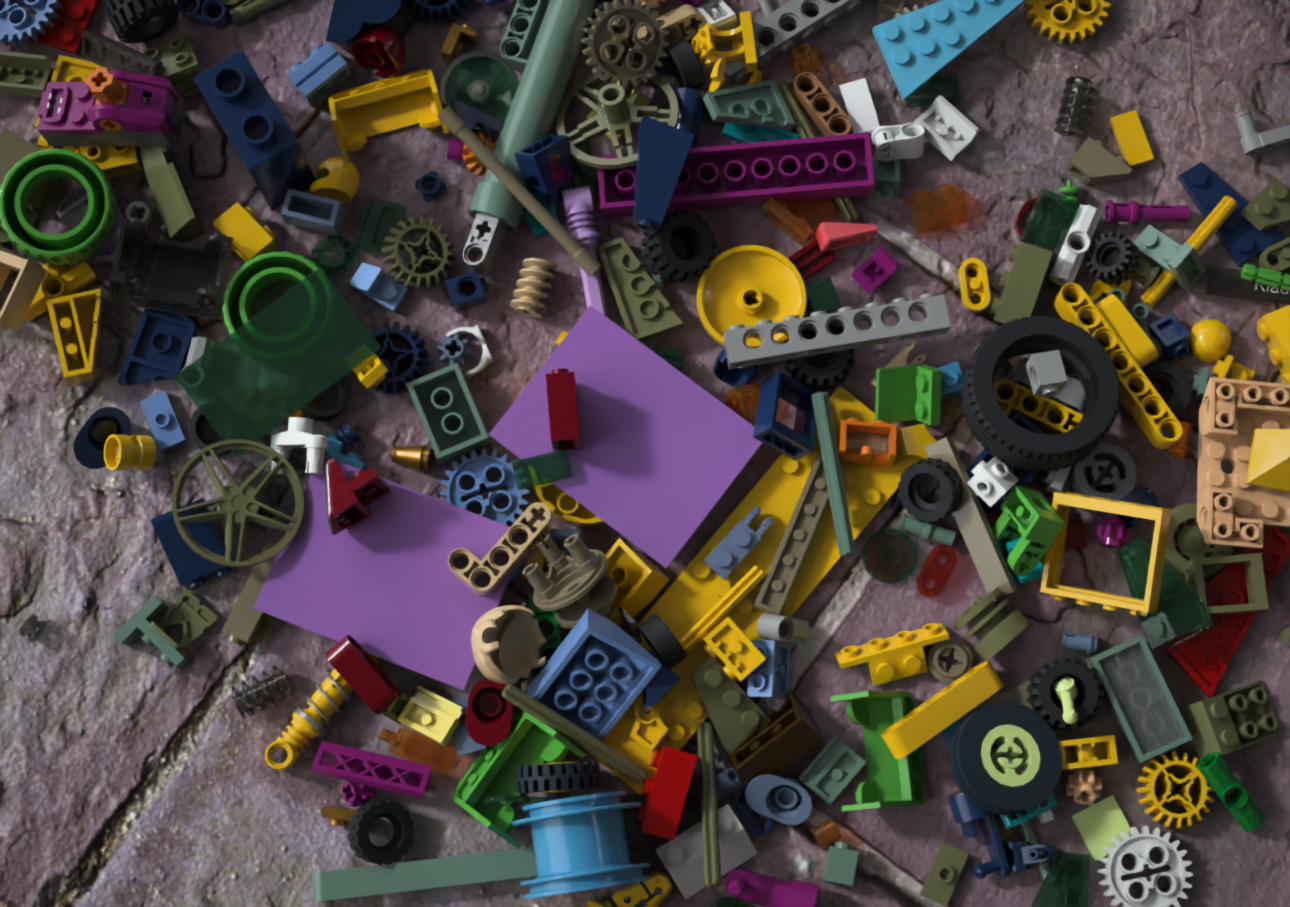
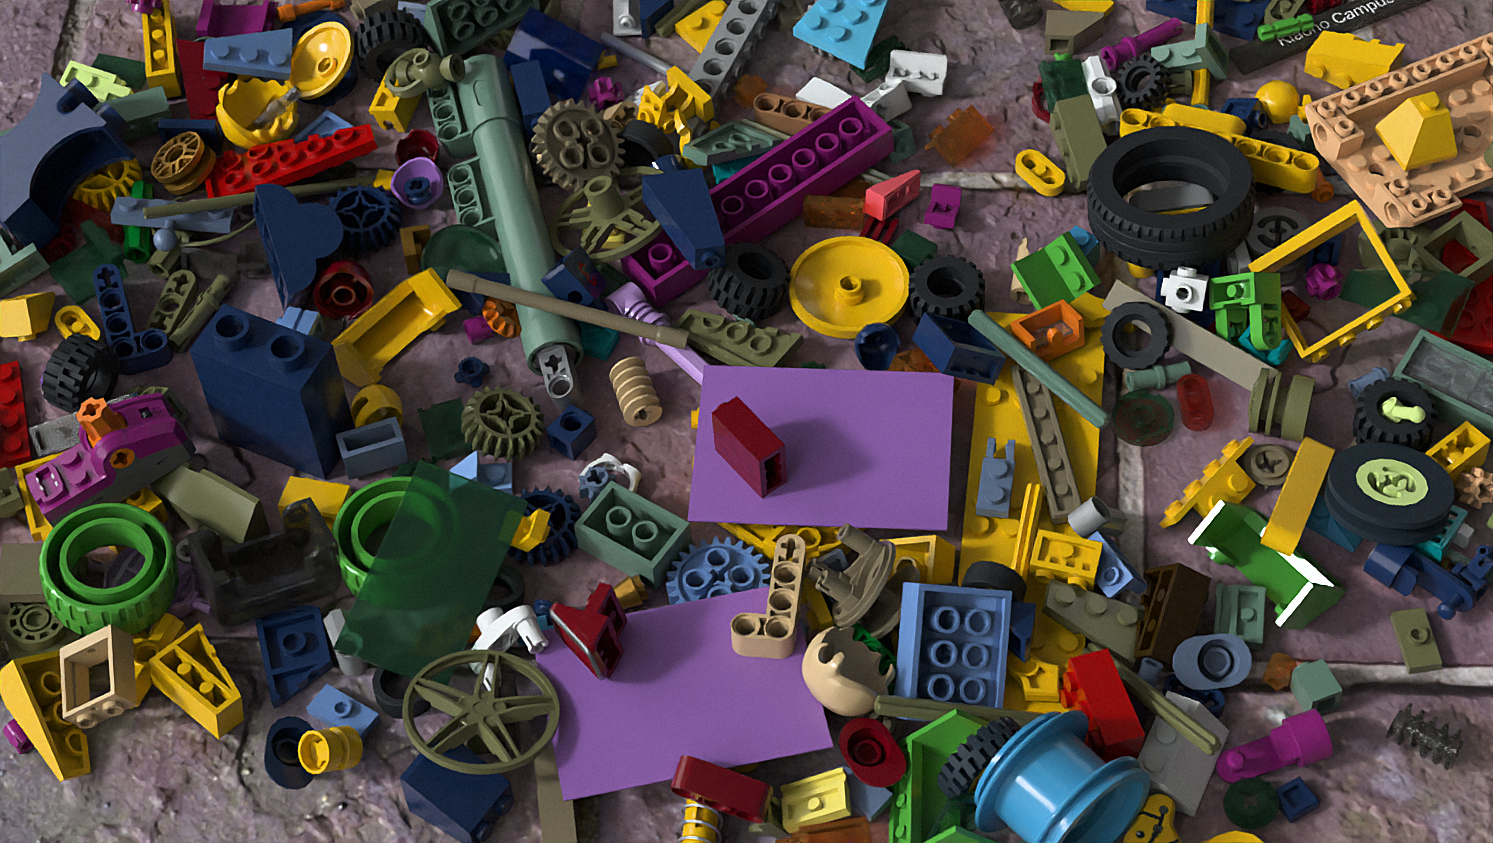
camera: 30 degrees left, 25 degrees down
clear green tile [512,449,573,490] -> none
light grey brick [723,293,951,369] -> none
light grey brick [1026,350,1067,397] -> none

